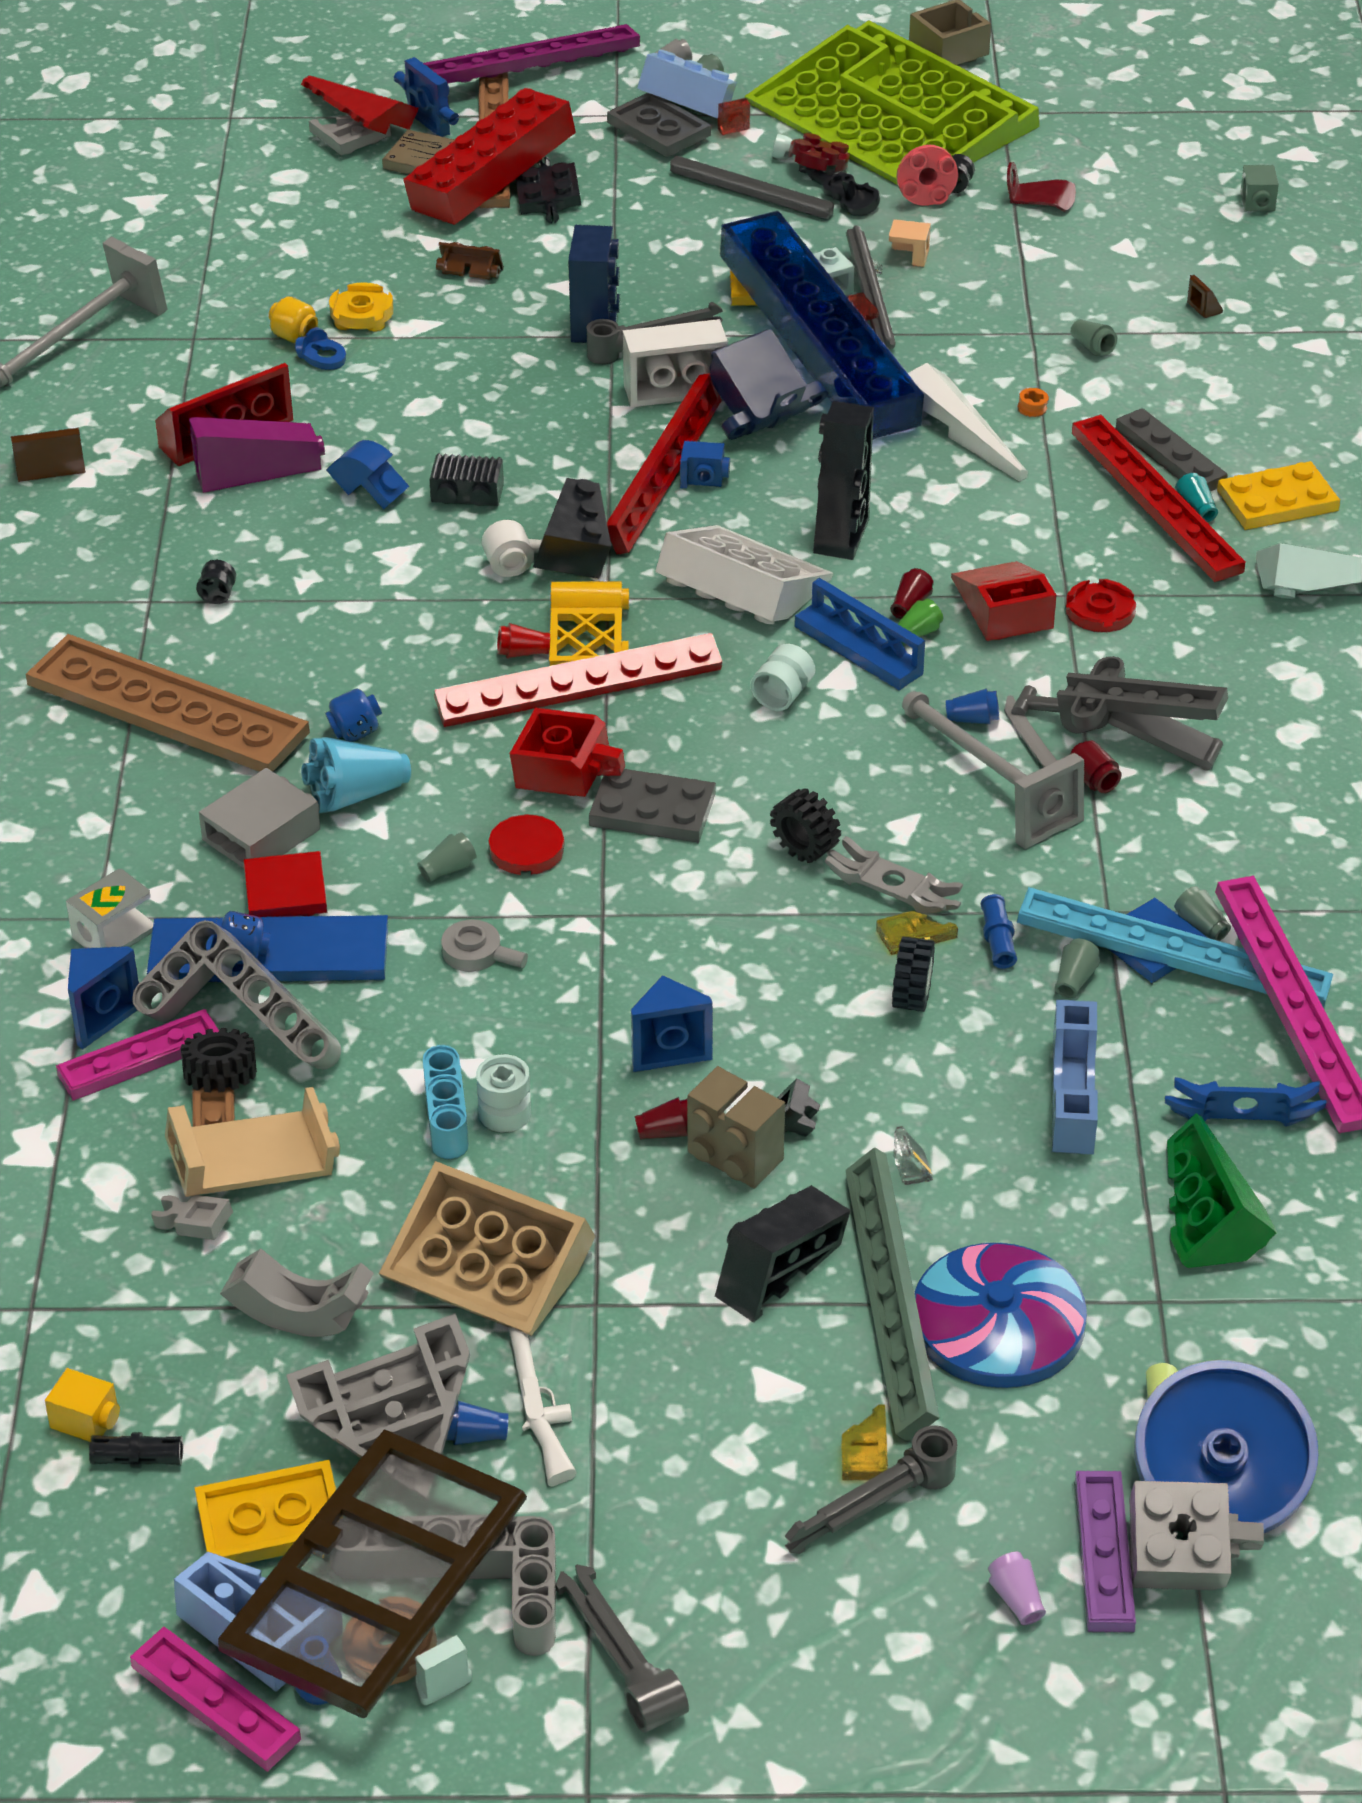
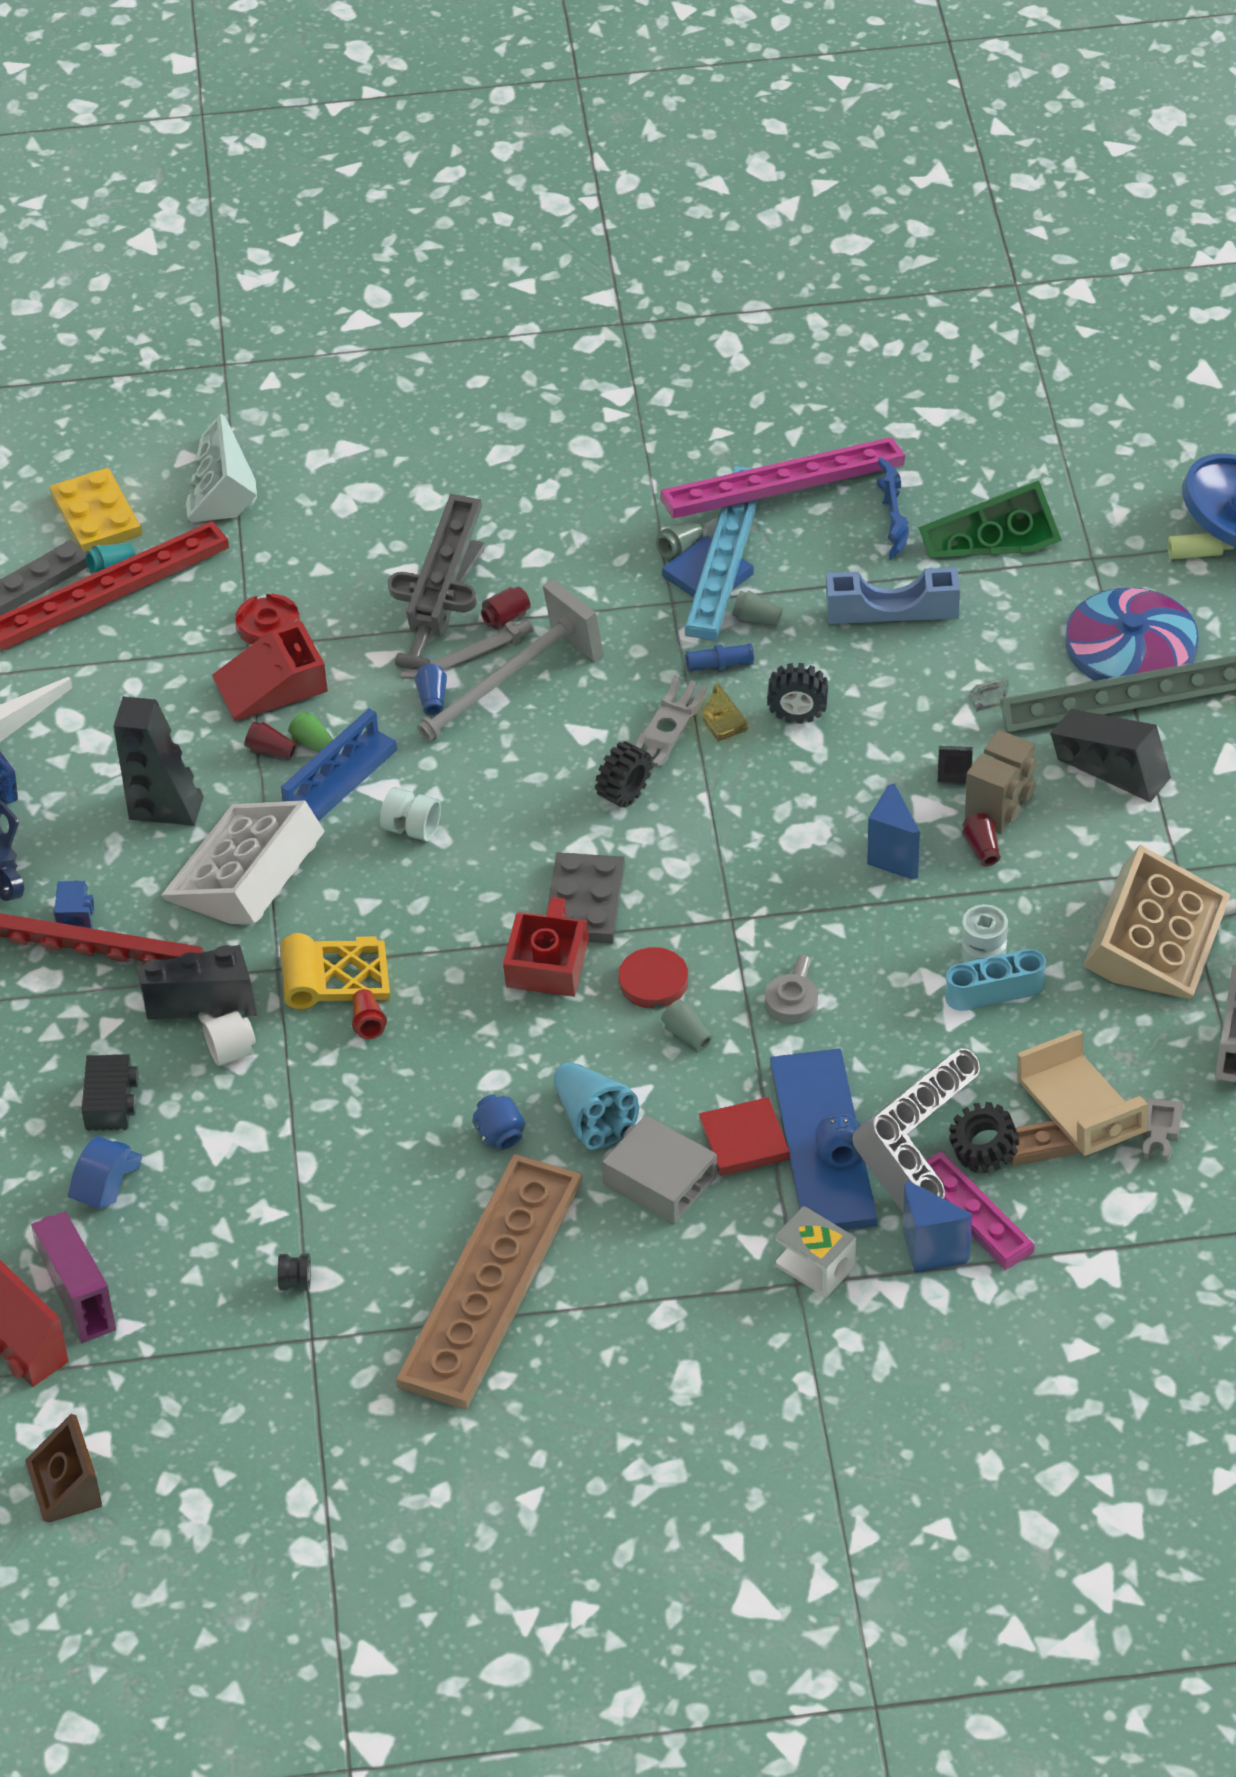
camera: 95 degrees left, 5 degrees up
plate [434,633,722,727] -> none

